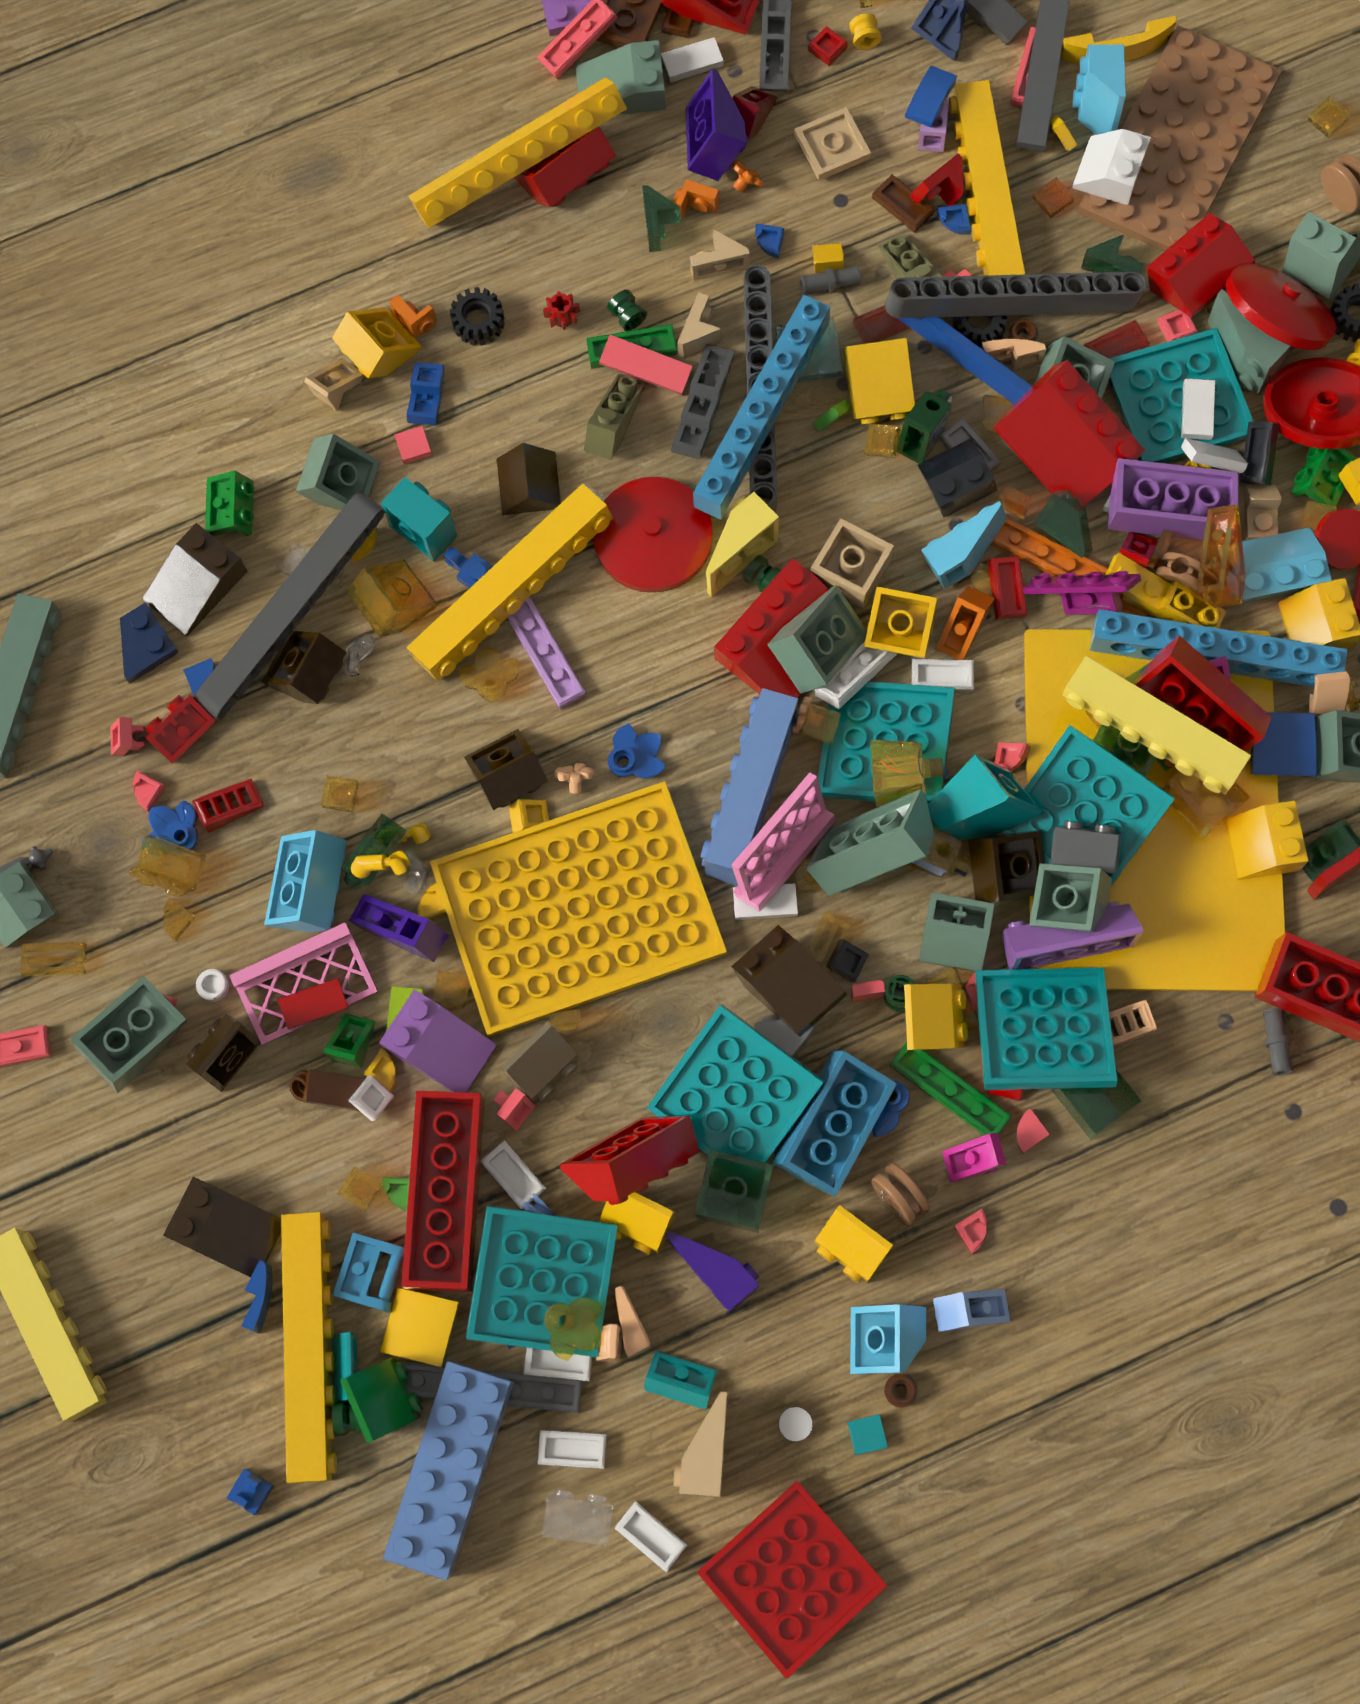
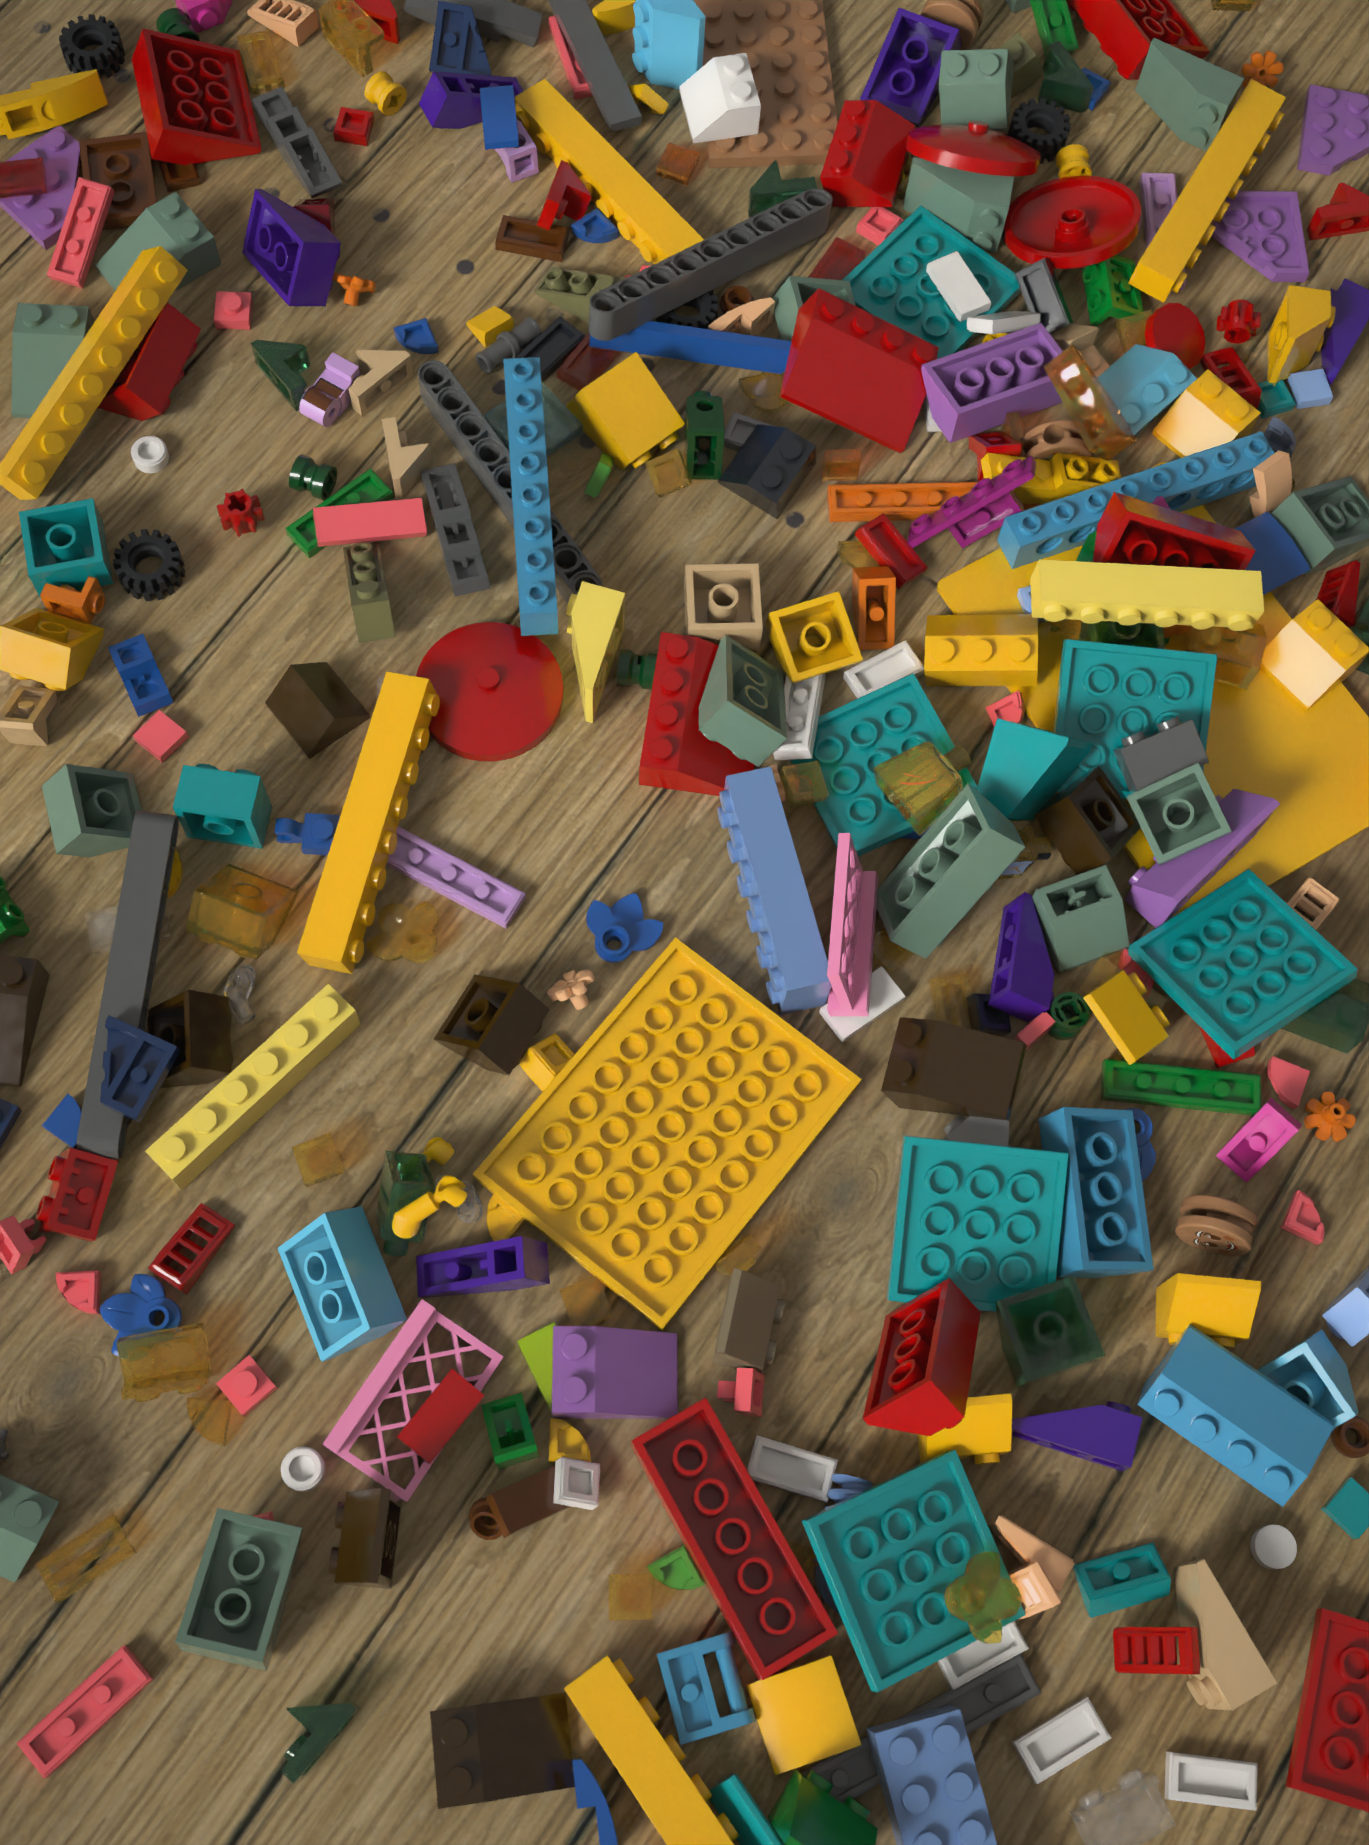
camera: 45 degrees left, 5 degrees down
white tile [661,37,724,83] -> none
orange bracket [673,179,719,219] -> none
tan plate [794,107,871,181] -> none
medium azure slope [921,501,1007,590] -> none
clear green slope [1033,490,1093,558] -> none
none -> sand green slope [11,303,95,418]
none -> teal brick [19,498,114,597]
none -> dark blue wing [100,1015,181,1123]
none -> white tile [131,436,169,473]
none -> light yellow brick [145,984,361,1190]
none -> coral plate [214,291,253,330]
none -> coral plate [216,1355,278,1417]
none -> clear green slope [281,1702,361,1784]
none -> lavender leg [299,352,361,427]
none -> dark purple slope [419,71,523,129]
none -> black tile [515,316,586,384]
none -> dark purple slope [860,8,962,126]
none -> yellow slope [924,614,1038,686]
none -> dark purple slope [988,892,1054,1022]
none -> red slope [1113,1627,1200,1675]
none -> dark azure slope [1137,1324,1334,1507]
none -> orange plant [1304,1092,1356,1142]
none -> red slope [1316,560,1360,627]

